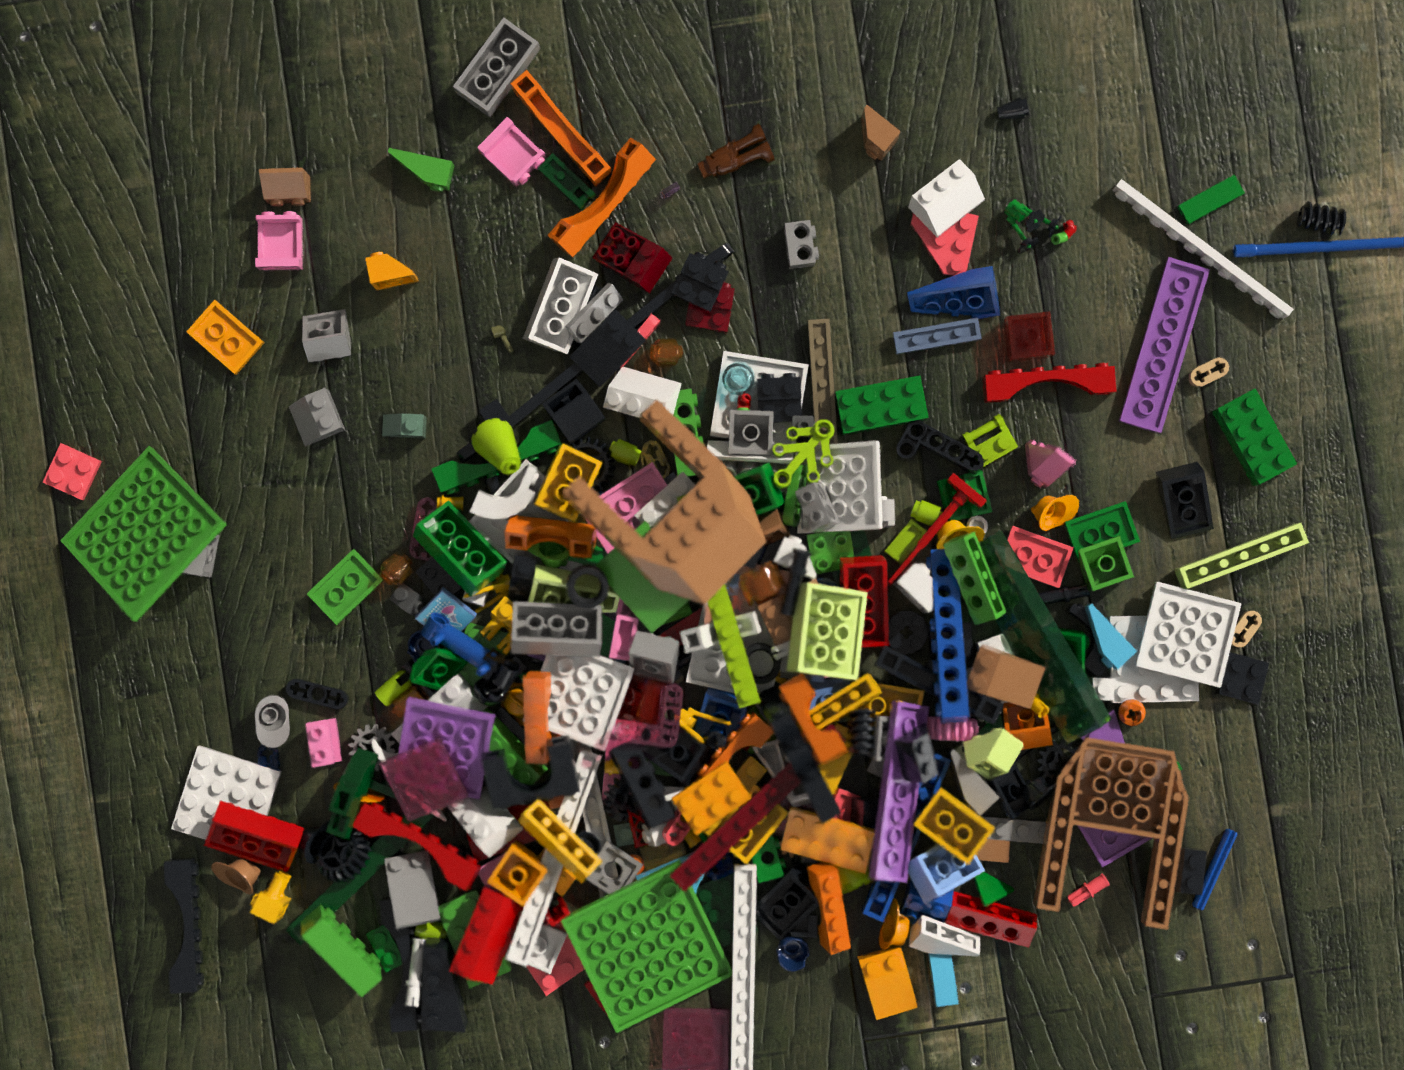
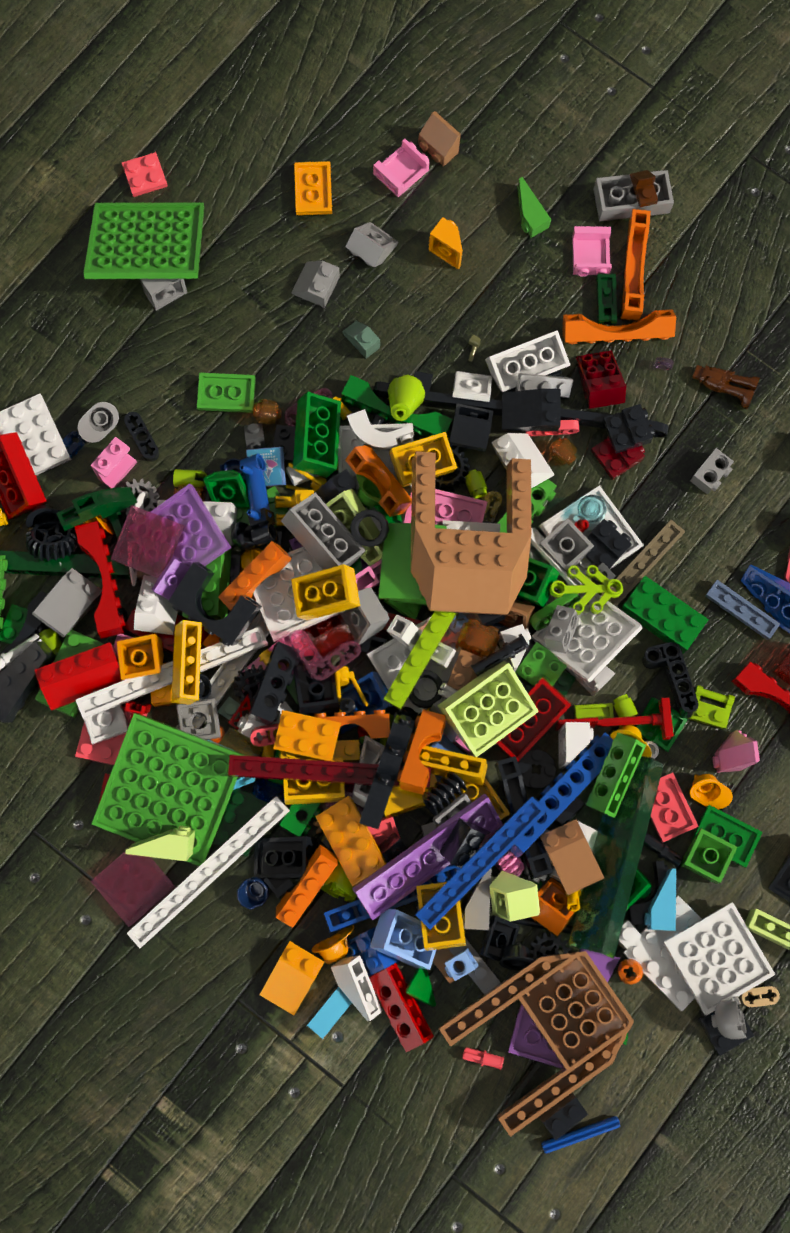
camera: 45 degrees right, 10 degrees down
none -> yellowish green slope [125,826,195,861]
none -> medium lavender plate [152,557,190,600]
none -> yellow brick [291,564,360,620]
none -> blue plate [415,797,547,930]
none -> light blue brick [444,948,478,981]
none -> white tile [452,371,492,402]
none -> reddish brown slope [630,170,658,207]
none -> light grey cylinder [711,996,746,1039]

